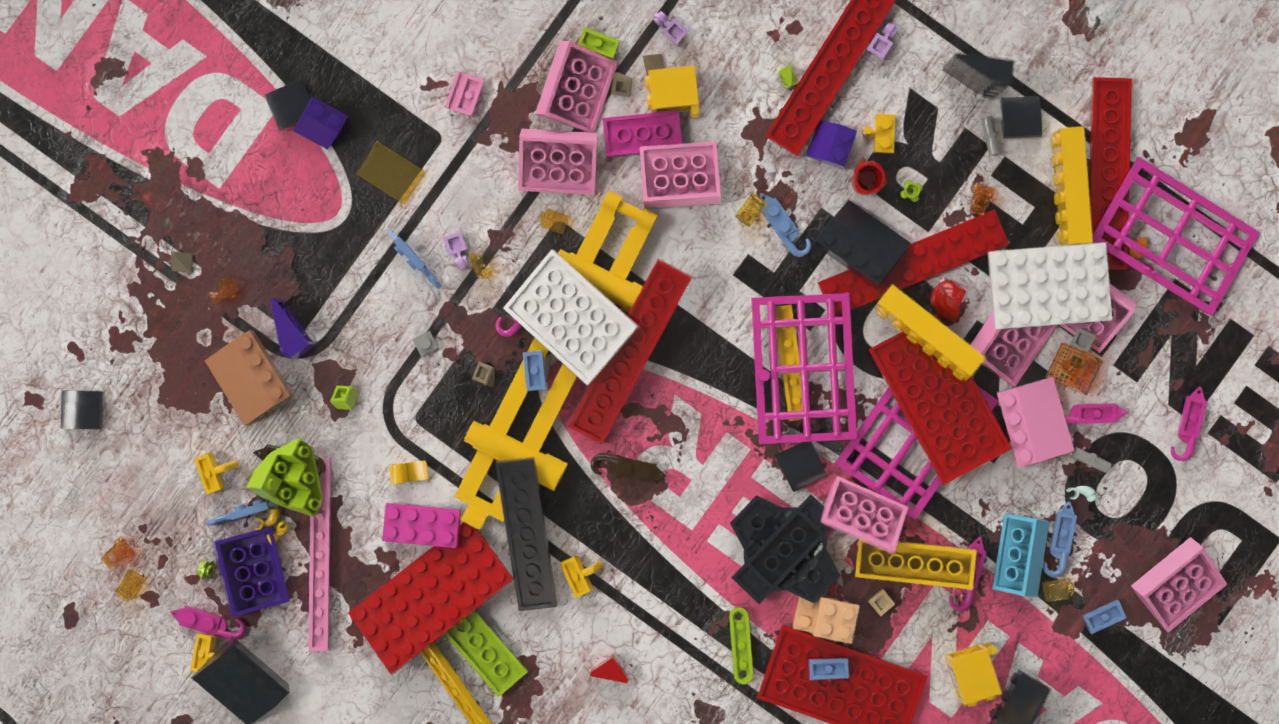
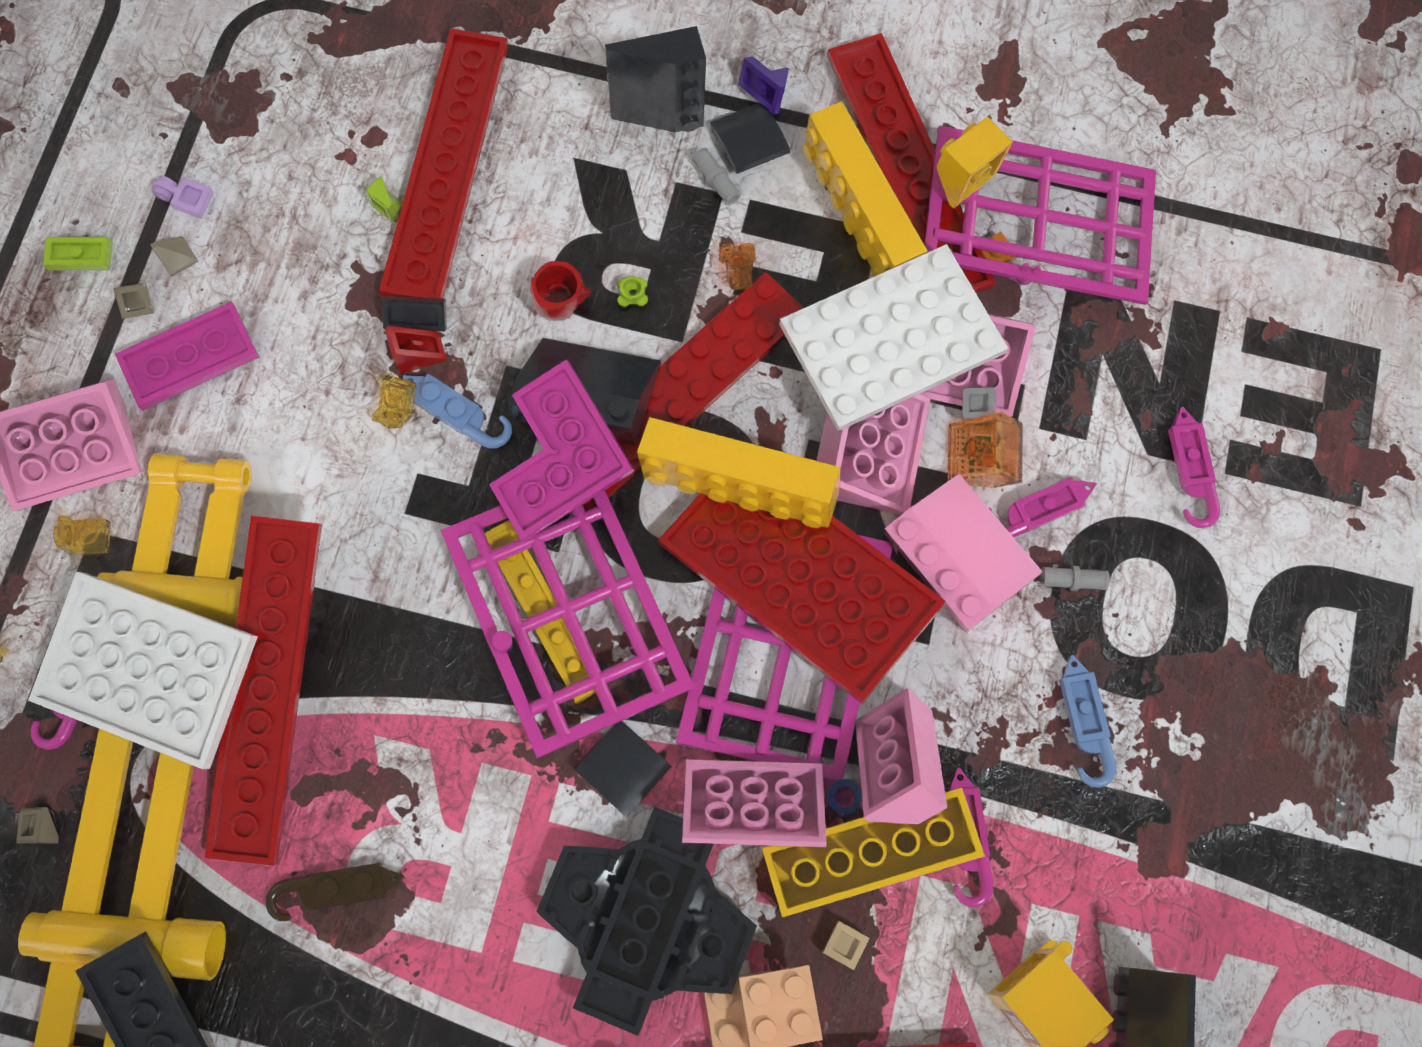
camera: 30 degrees left, 15 degrees down
medium blue plate [523,350,546,391] -> none
bright pink slope [535,41,618,133] -> none
bright pink slope [640,141,721,209] -> none
yellow container [645,65,699,119] -> none
dark purple slope [806,121,857,169] -> none
yellow plate [862,114,895,154] -> none
lavender plate [867,23,898,60] -> none
red helmet [930,277,966,322] -> none
medium azure slope [992,513,1049,597] -> none
clear yellow bracket [1042,577,1074,602] -> none
light aqua arm [1066,486,1097,502] -> none
medium blue plate [1082,600,1126,634] -> none
bright pink slope [1131,537,1227,633] -> none
none -> black tile [381,296,447,332]
none -> red slope [385,326,447,374]
none -> dark pink plate [489,360,635,541]
none -> dark purple slope [738,56,789,114]
none -> clear blue pin [827,779,863,818]
none -> bright pink slope [855,688,947,824]
none -> yellow slope [936,116,1013,209]

